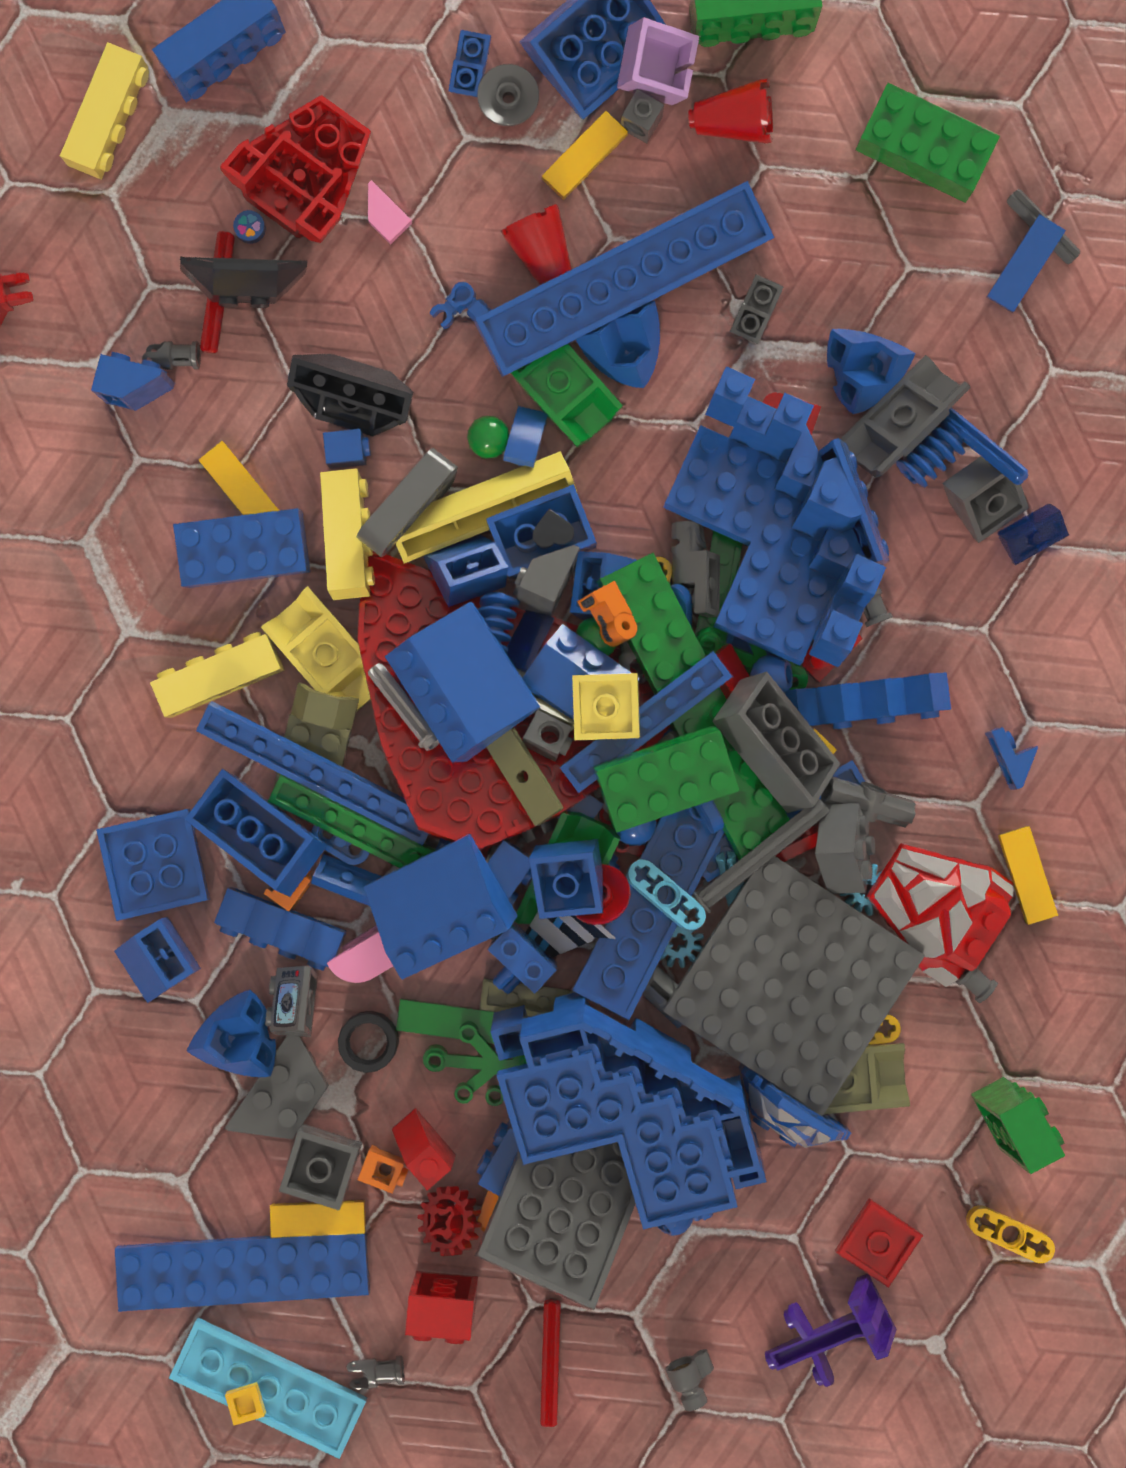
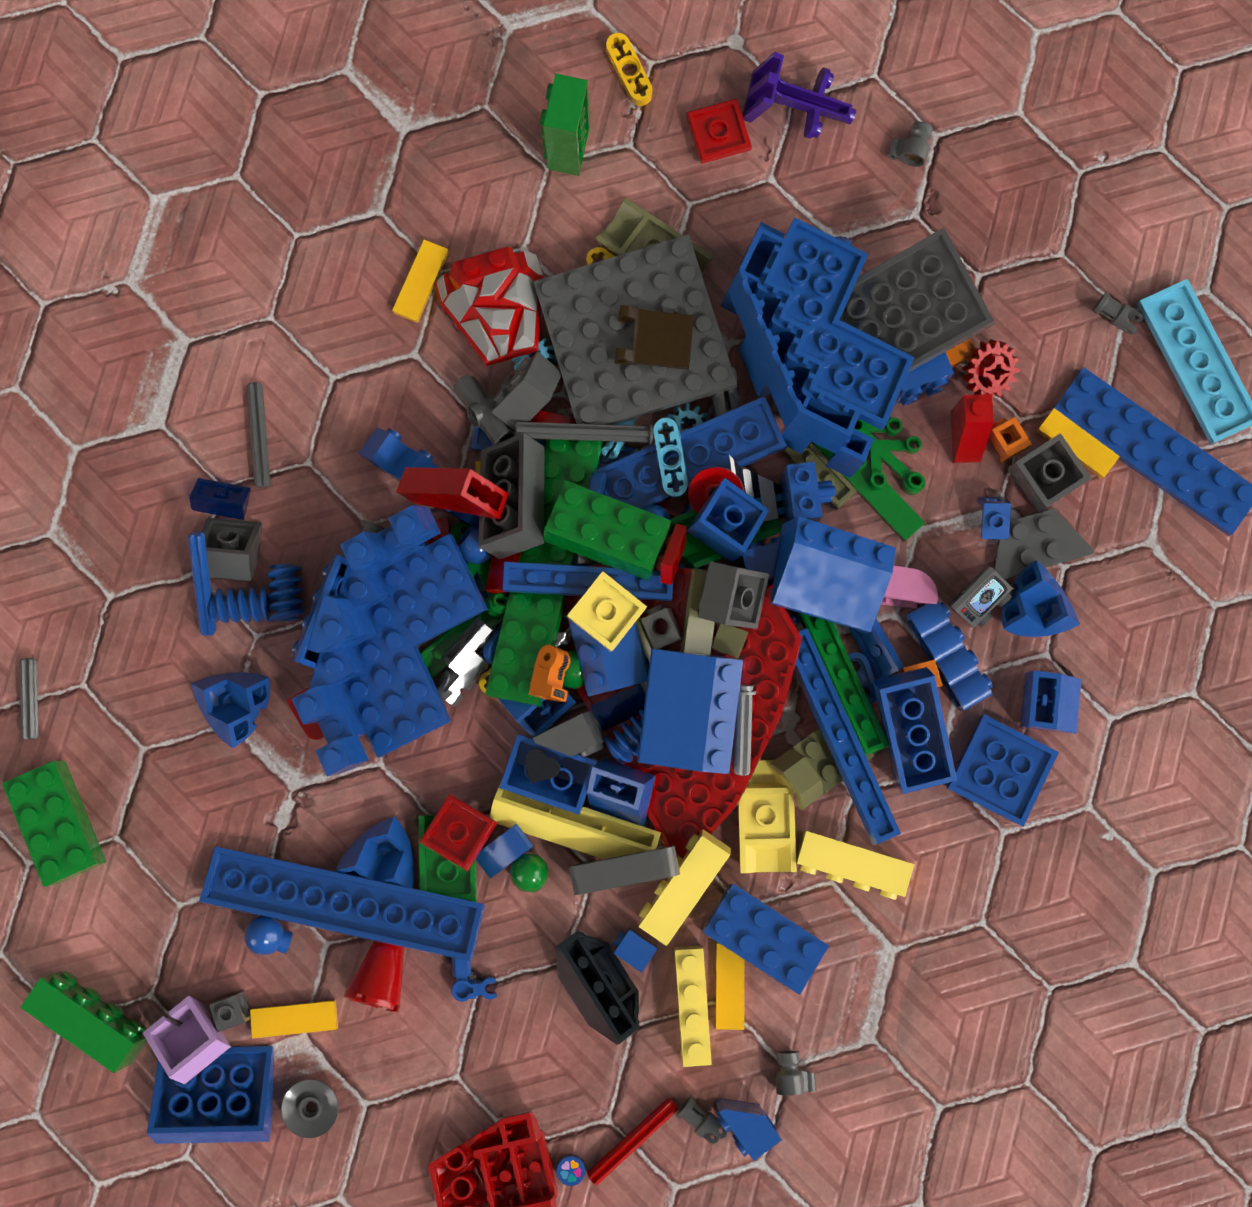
camera: 145 degrees left, 5 degrees down
black wedge [180,256,307,308] -> none
yellow plate [225,1382,266,1426] -> none
black tyre [338,1011,399,1073] -> none
bright pink tile [368,180,412,245] -> none
red brick [405,1271,478,1344] -> none
blue slope [448,30,492,98] -> none
red axle [540,1299,561,1427] -> none
red cone [688,78,773,144] -> none
dark grey slope [730,274,784,344] -> none
blue wedge [738,1063,852,1148] -> none
dark grey piece [841,355,970,478] -> none
dark grey bush [955,967,998,1003] -> none
blue slope [985,727,1038,790] -> none
blue tile [986,214,1066,313] -> none
none -> blue piece [244,916,293,955]
none -> dark grey axle [247,382,270,488]
none -> blue piece [267,564,304,622]
none -> red slope [396,467,509,519]
none -> red plate [419,794,497,872]
none -> dark brown flag [614,305,694,370]
none -> red plate [657,524,687,585]
none -> light yellow brick [674,945,712,1067]
none -> dark grey slope [698,562,769,629]
none -> olive tile [711,624,749,658]
none -> dark grey piece [775,1051,816,1095]
none -> blue bracket [977,497,1011,539]

